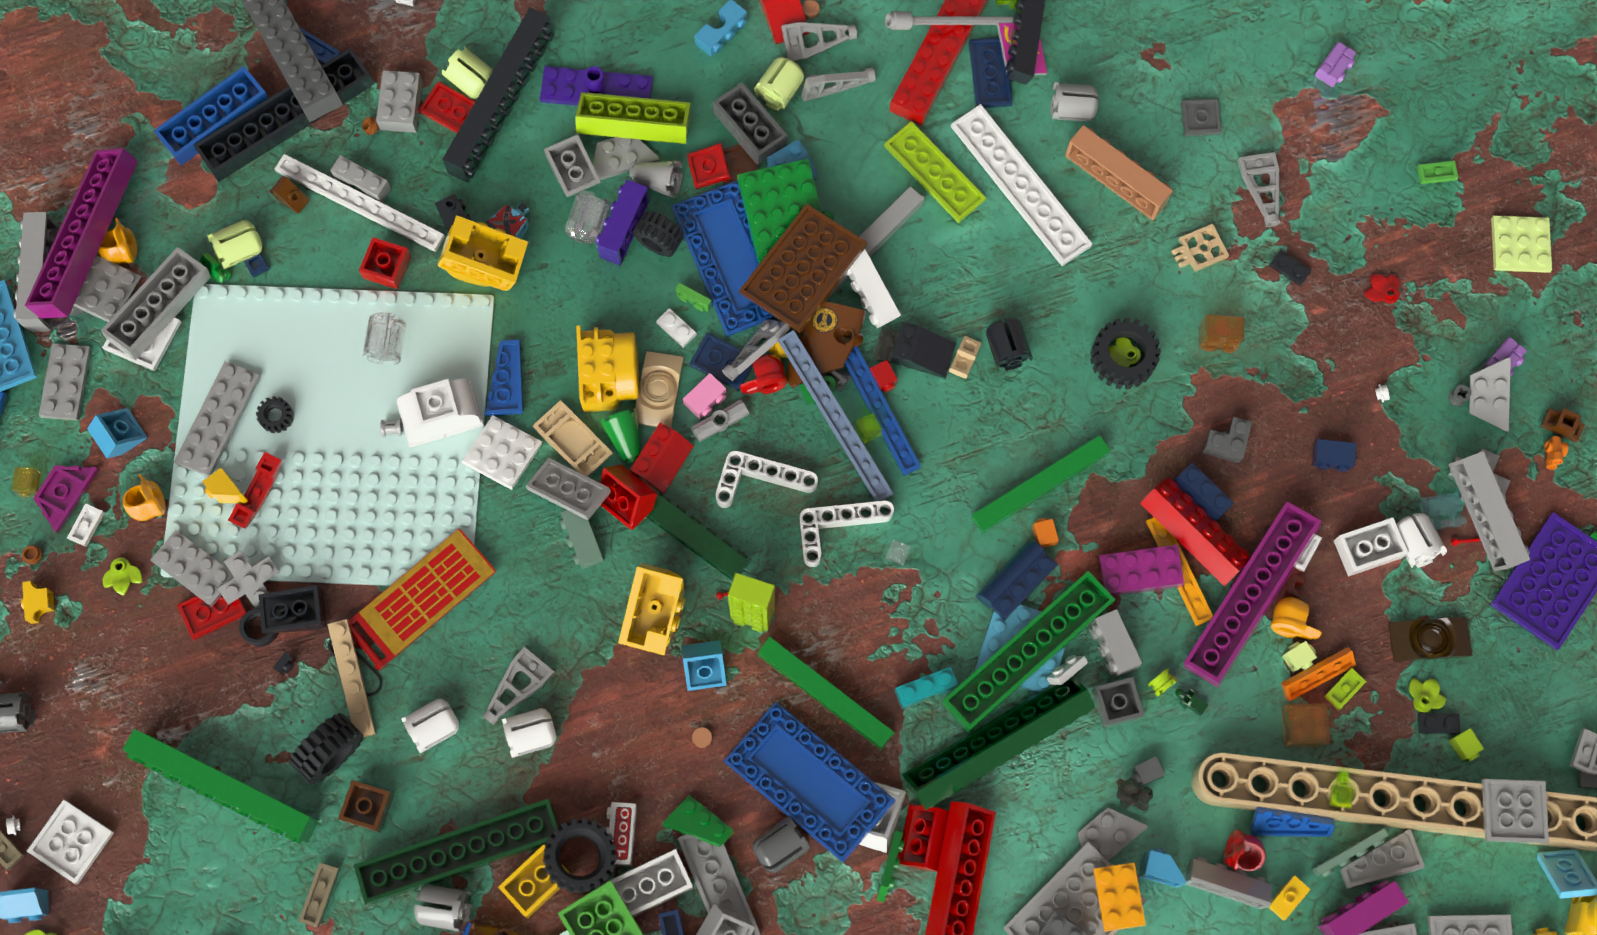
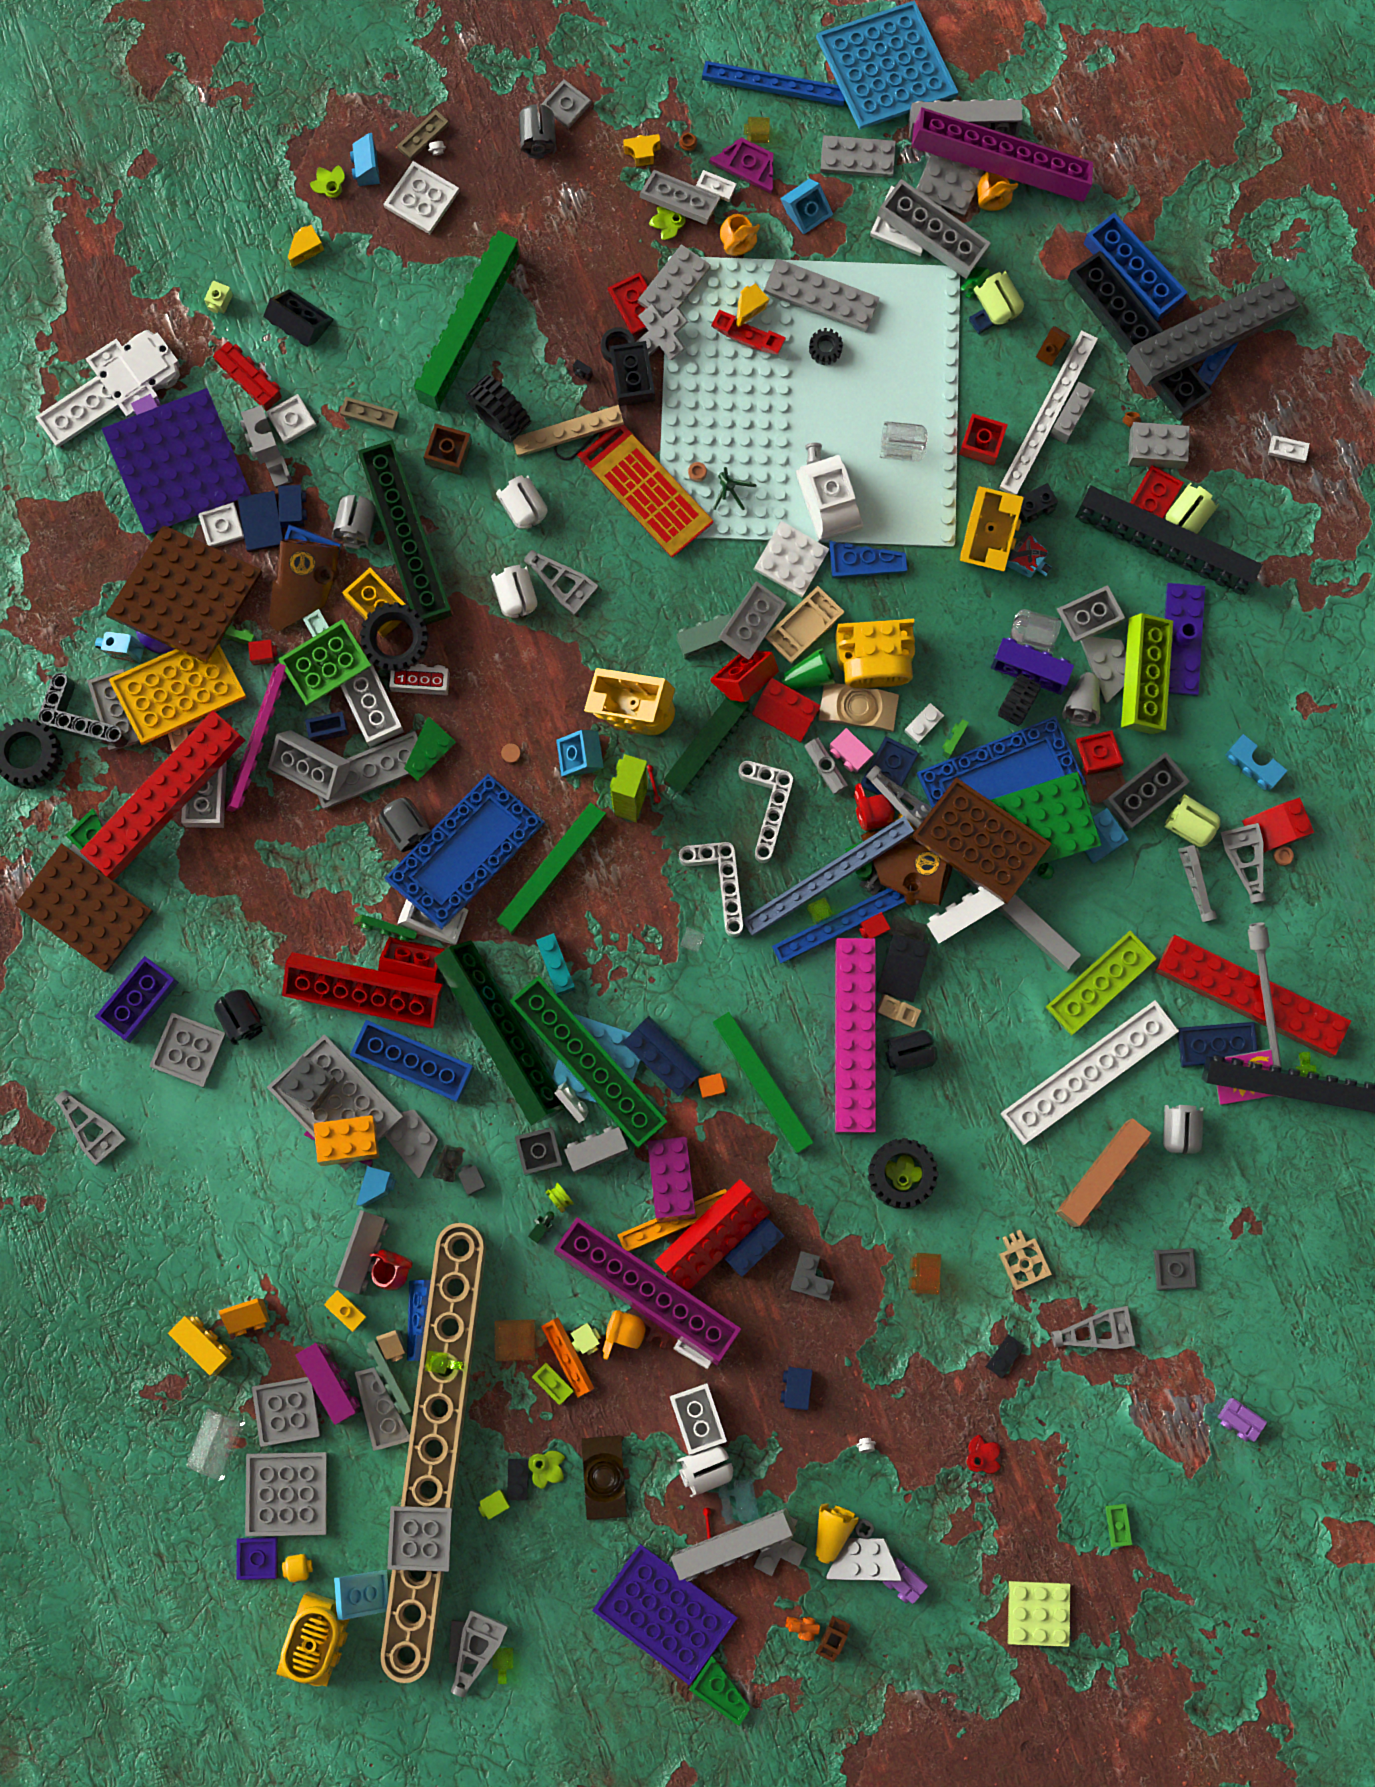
camera: 90 degrees right, 5 degrees up
none -> blue brick [350,1020,474,1104]
none -> tan slope [376,1330,407,1362]
none -> light grey plate [639,170,721,225]
none -> nougat tile [688,462,707,482]
none -> dark green plant [713,467,757,510]
none -> yellow cone [816,1504,859,1564]
none -> dark pink brick [835,938,876,1134]

